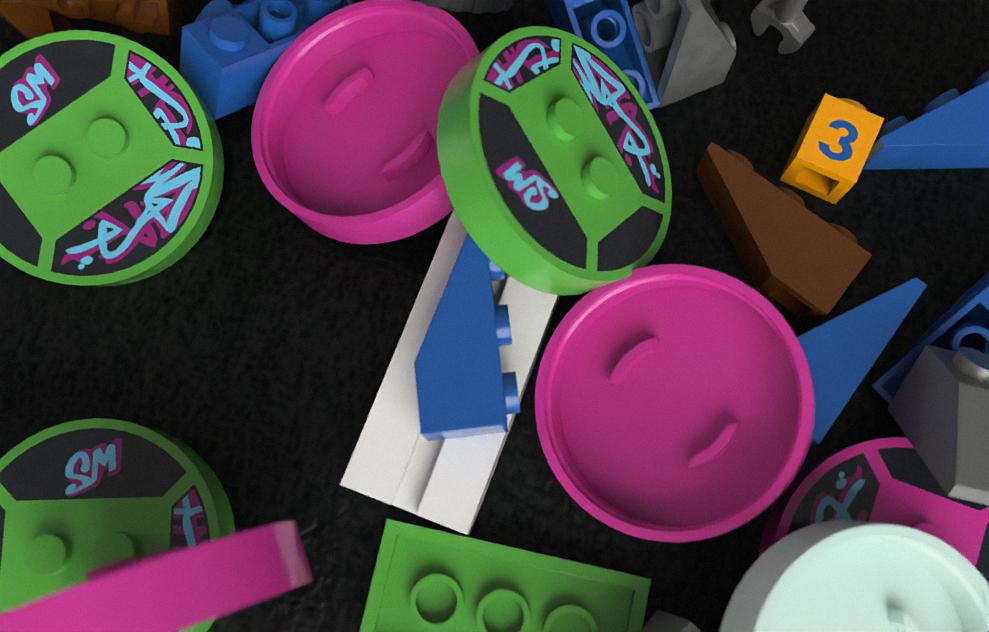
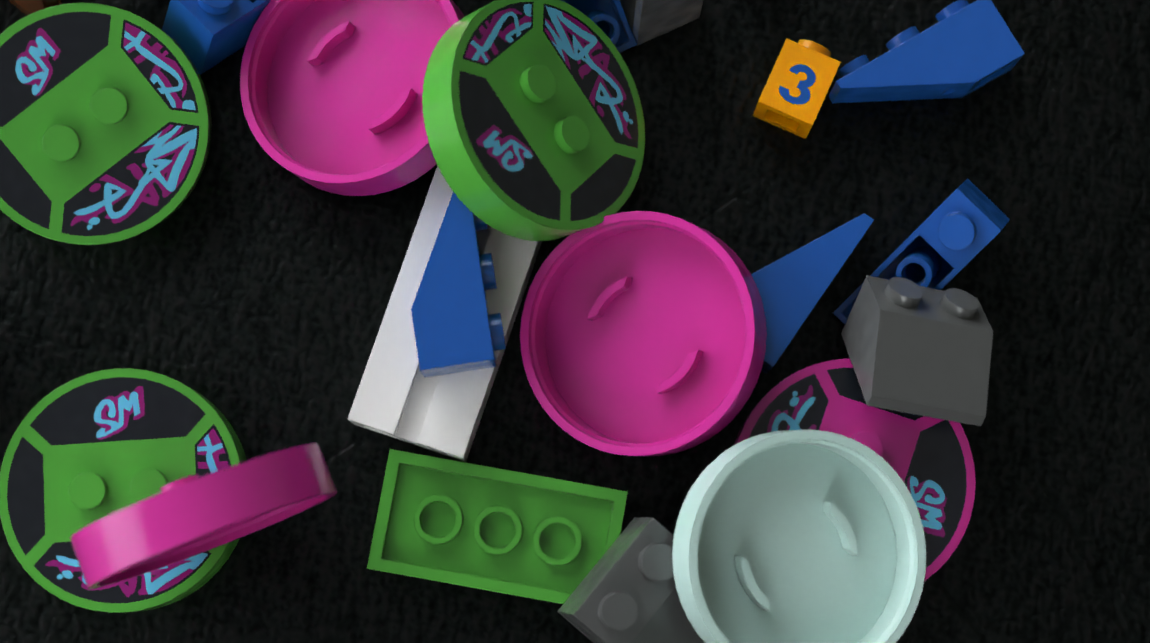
camera: 10 degrees left, 5 degrees up
reddish brown slope [695,142,872,328] -> none

